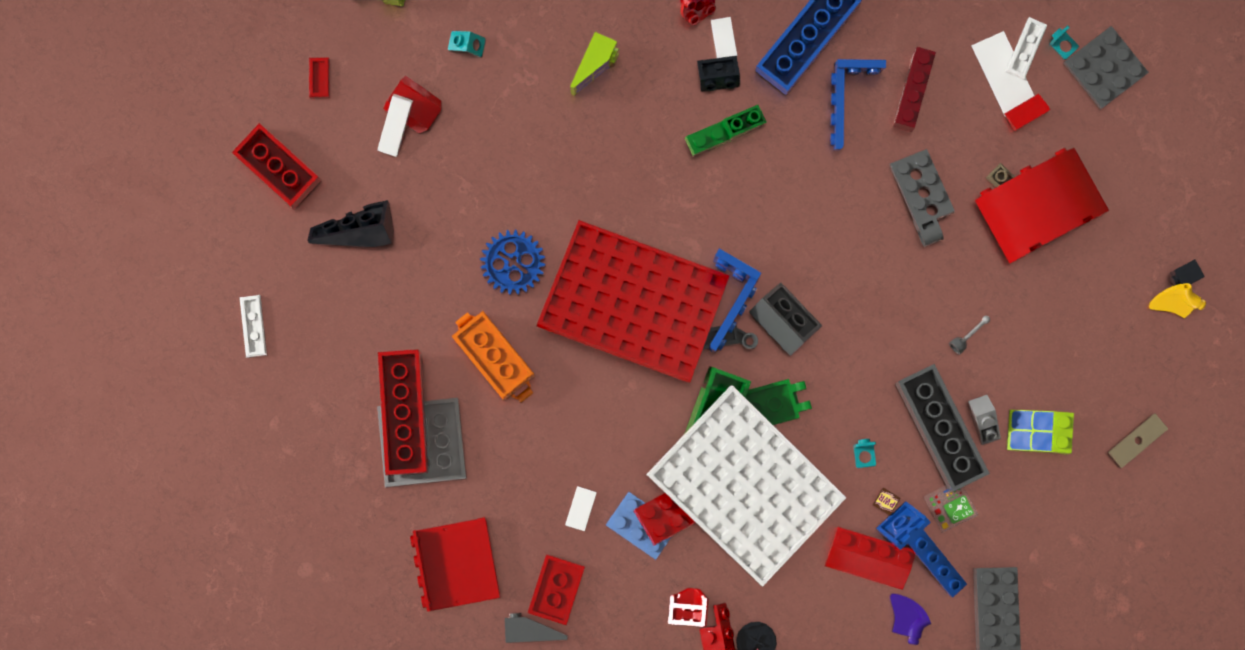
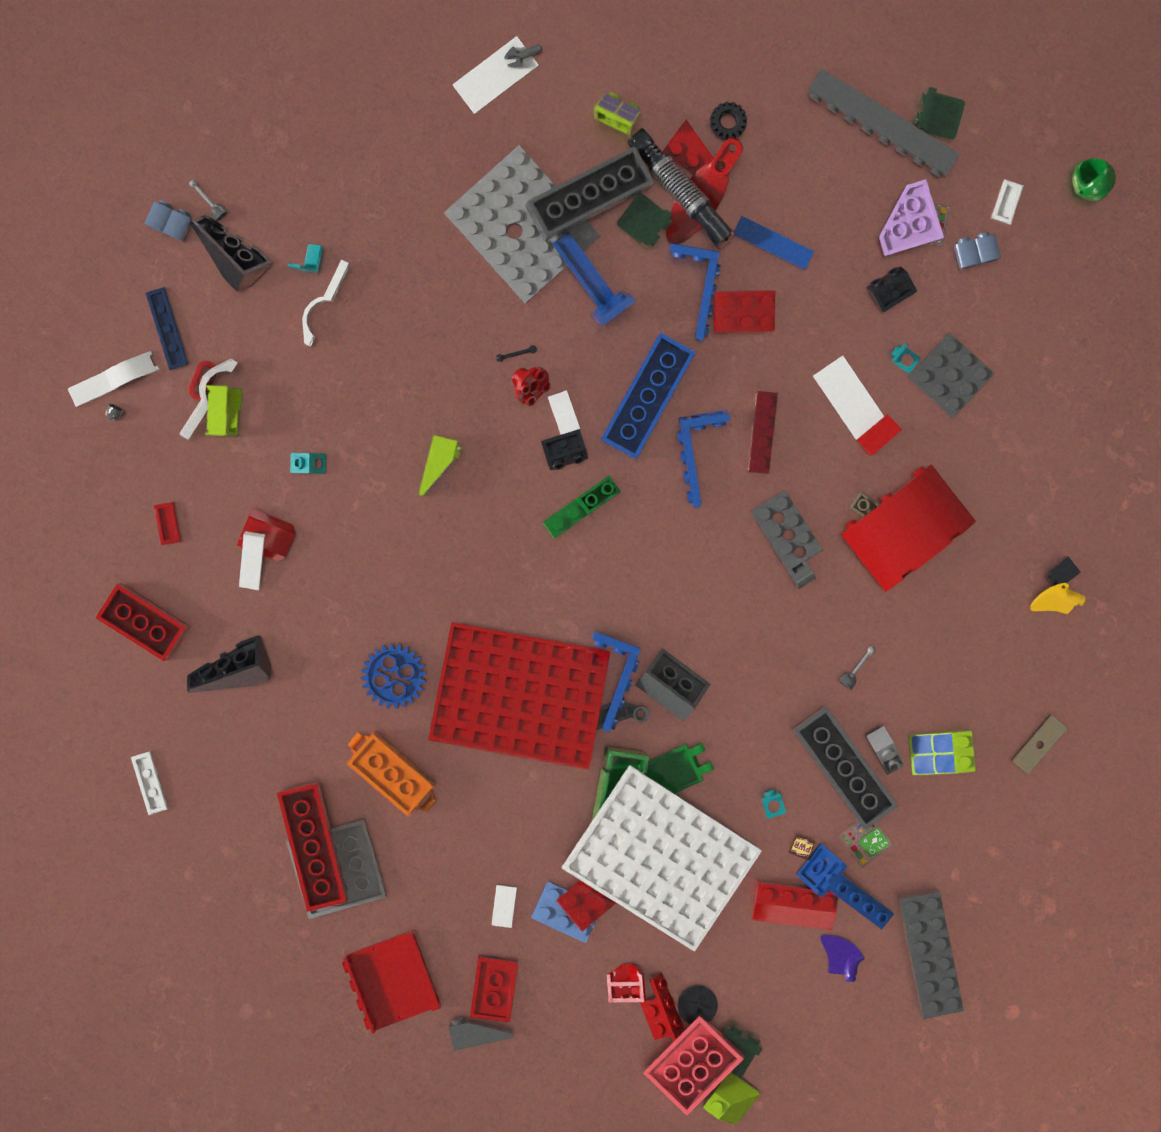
camera: 10 degrees left, 5 degrees up
white tile [1005,17,1047,80] -> none

